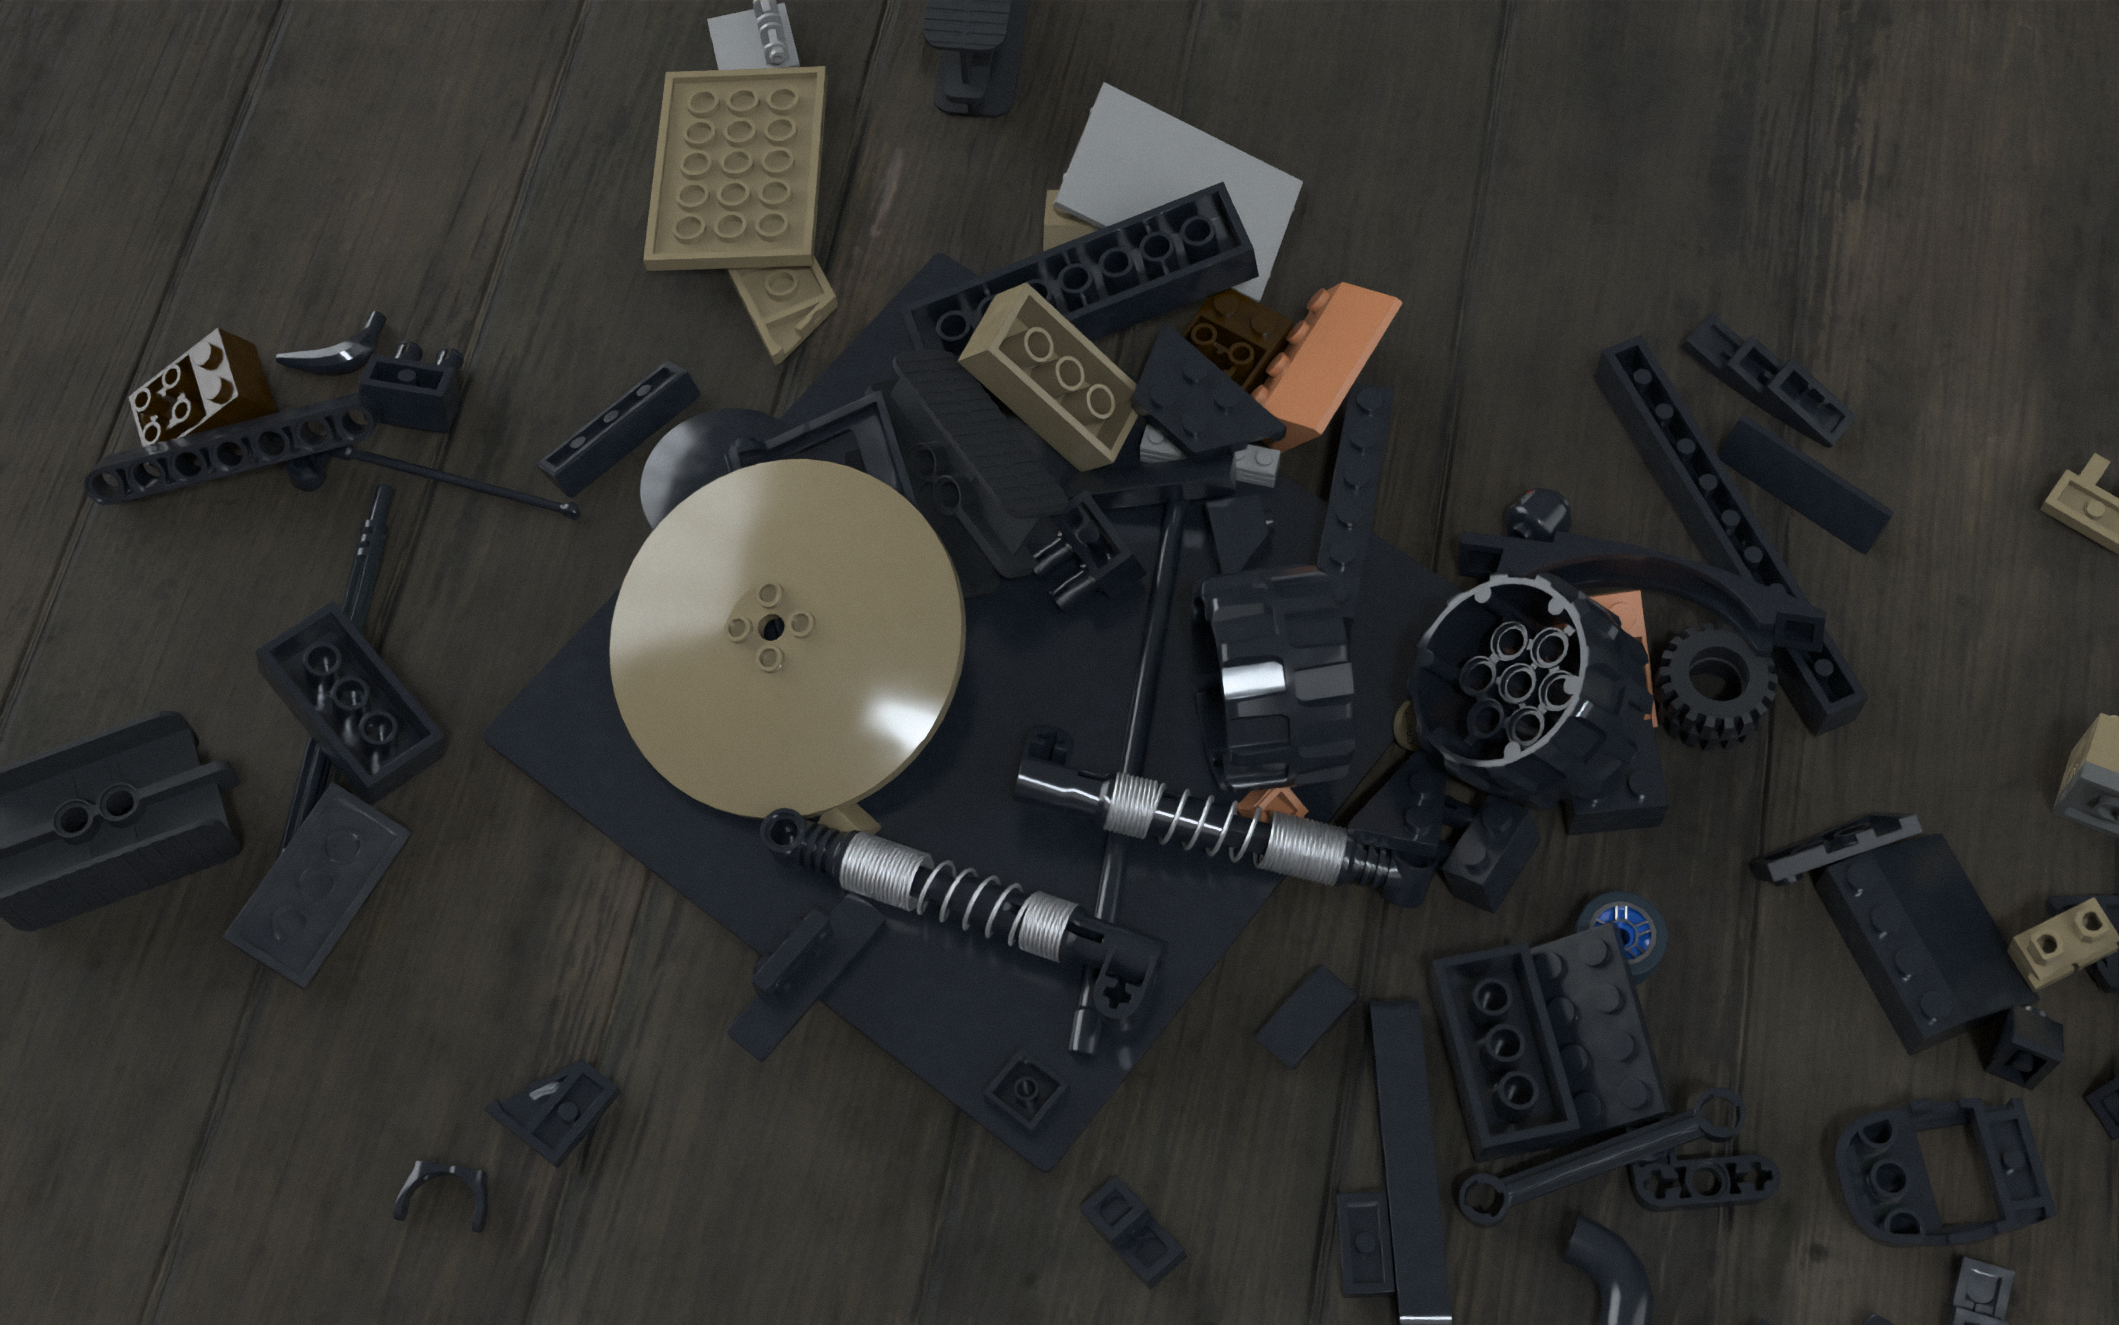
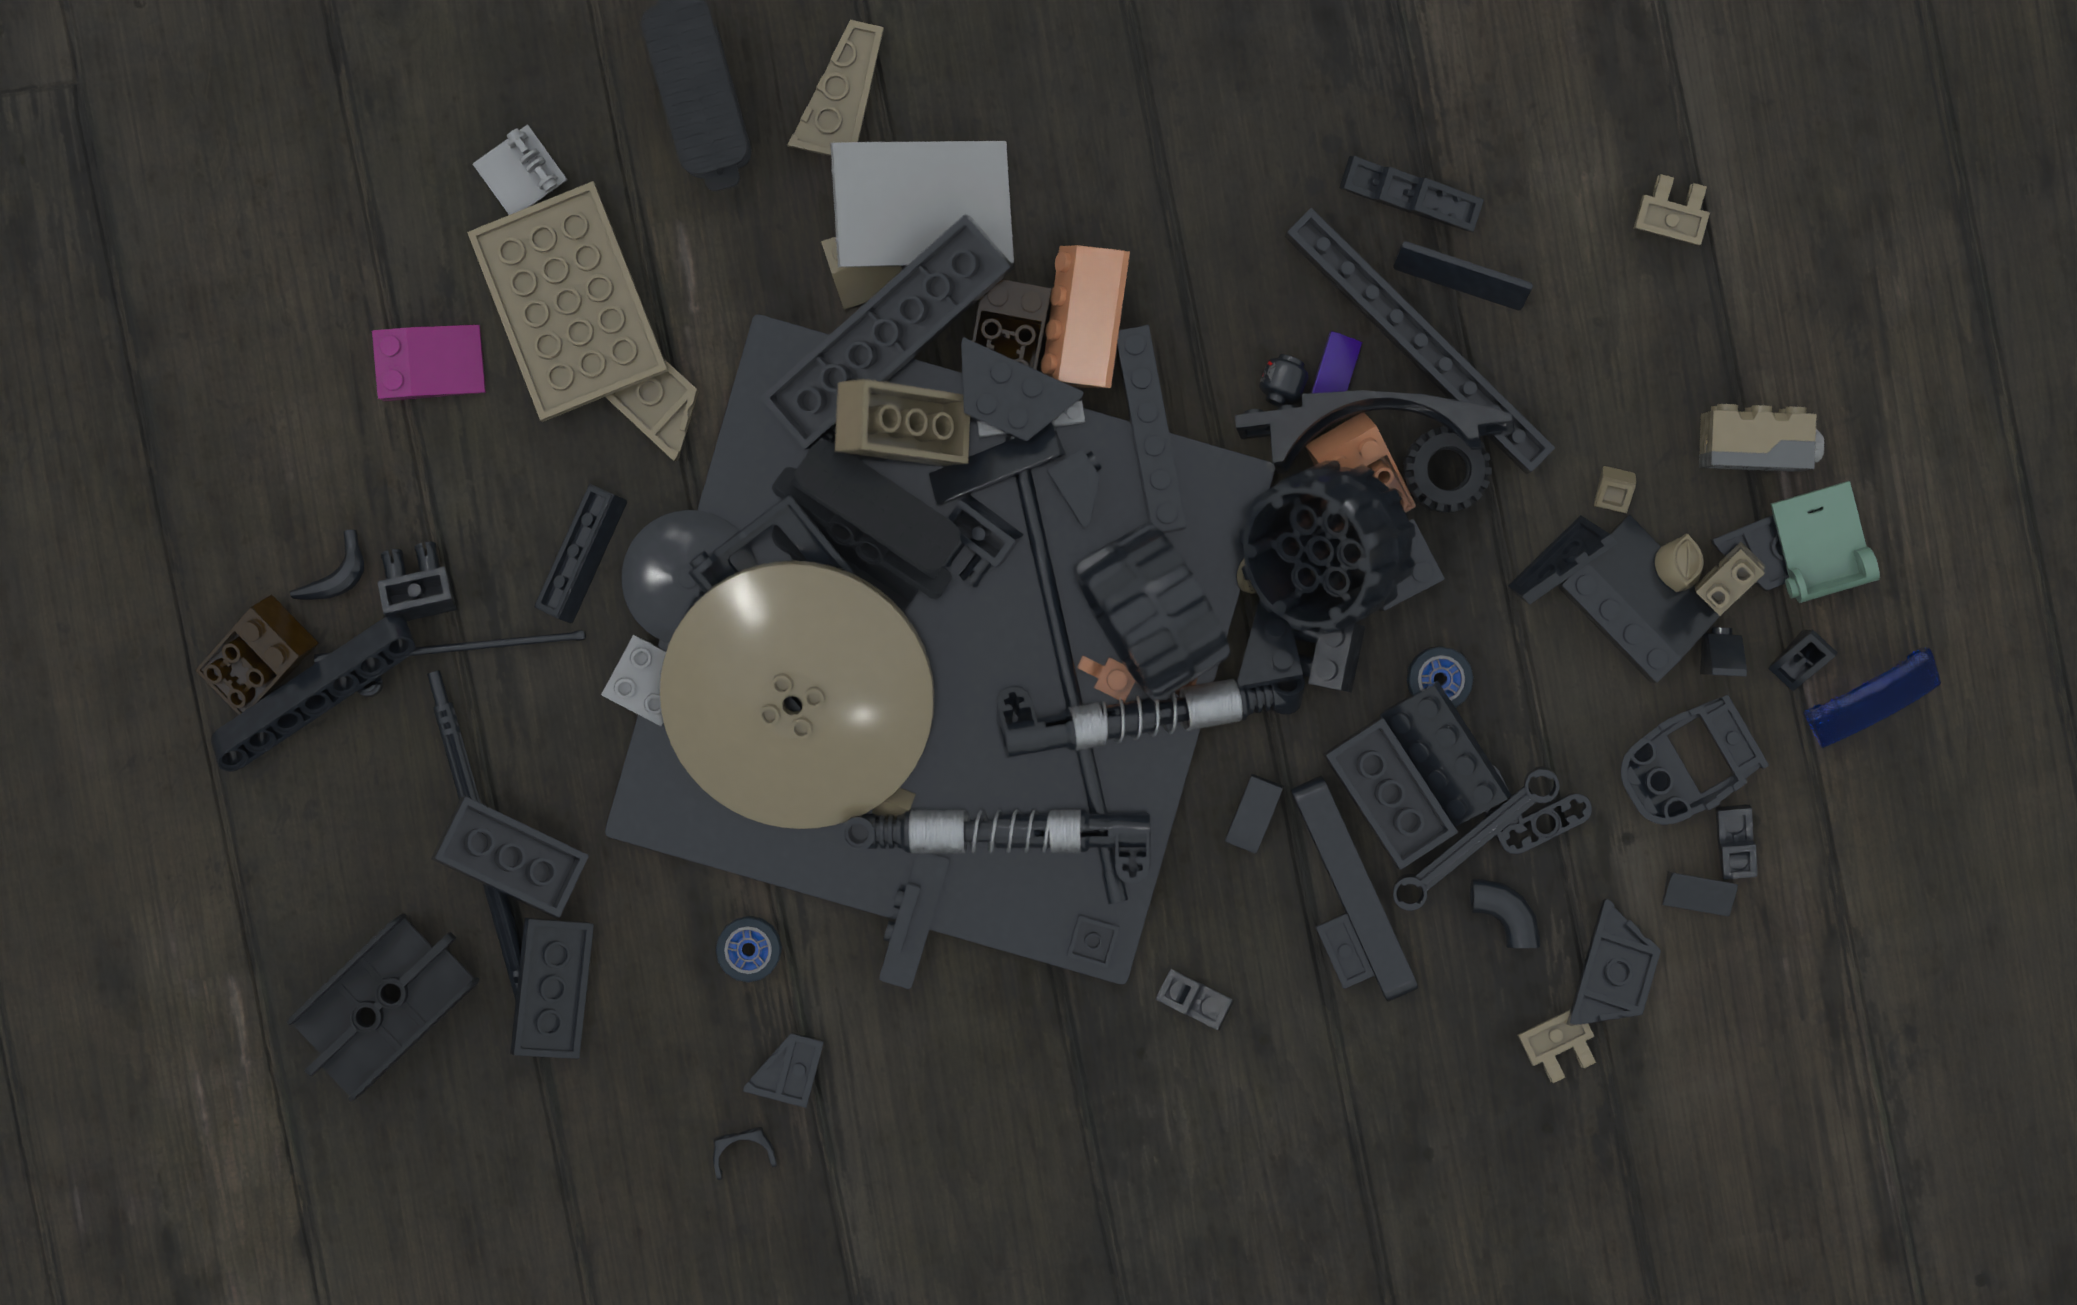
camera: 30 degrees left, 25 degrees up
none -> magenta slope [372,325,486,401]
none -> light grey hinge [601,635,666,726]
none -> wheel [716,916,782,982]
none -> dark tan wing [787,20,884,156]
none -> nougat plate [1076,656,1135,703]
none -> dark purple slope [1310,331,1362,394]
none -> dark tan slope [1594,466,1636,514]
none -> dark tan hat [1655,533,1704,592]

